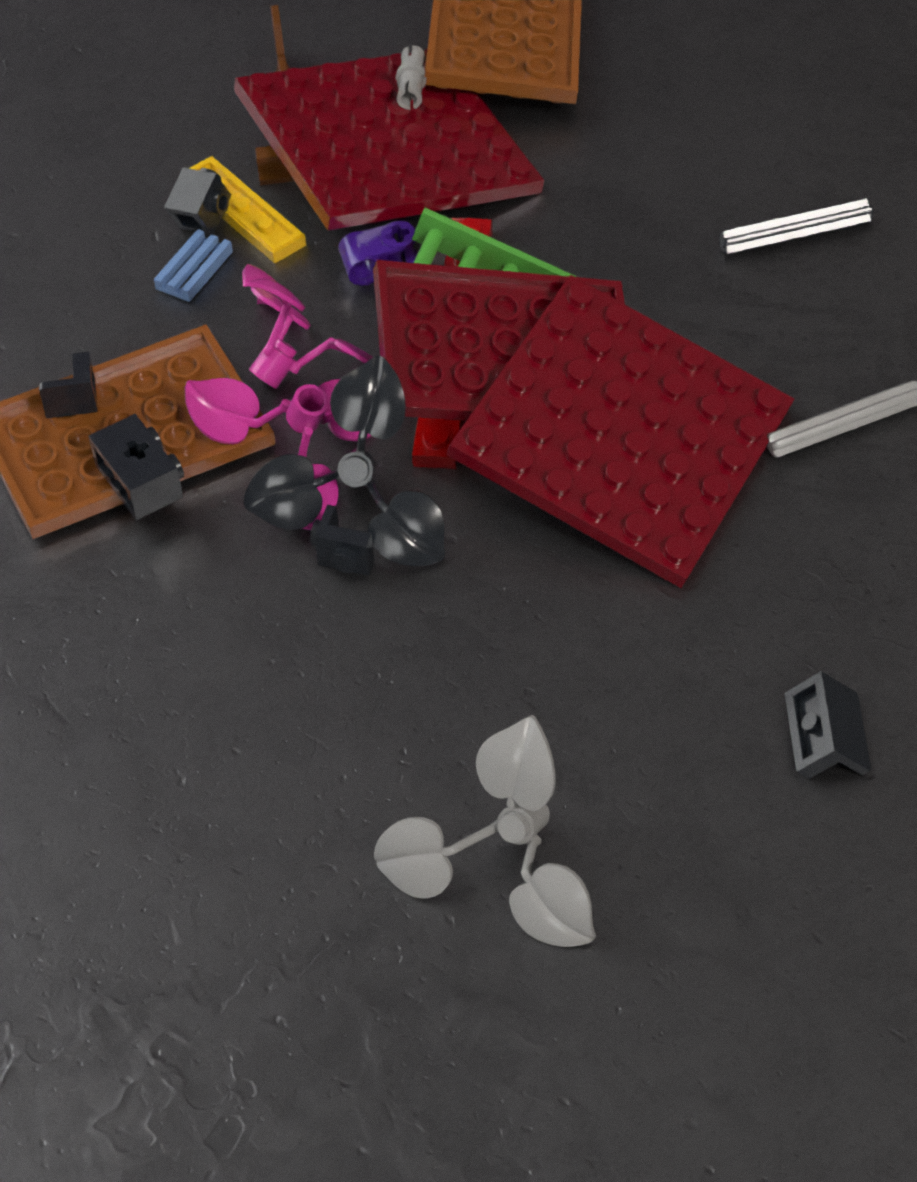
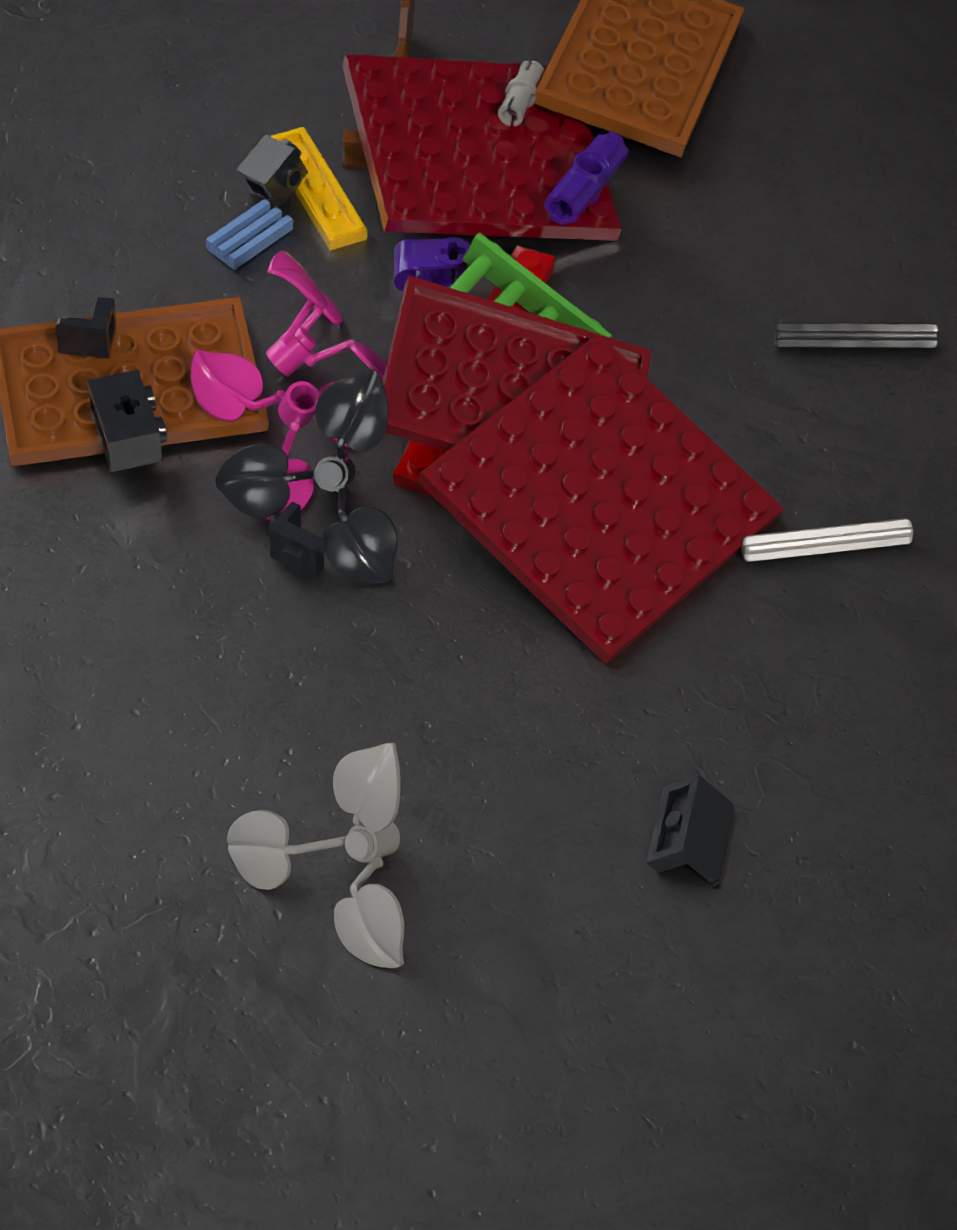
camera: 10 degrees right, 0 degrees up
none -> dark purple piece [544,131,629,226]

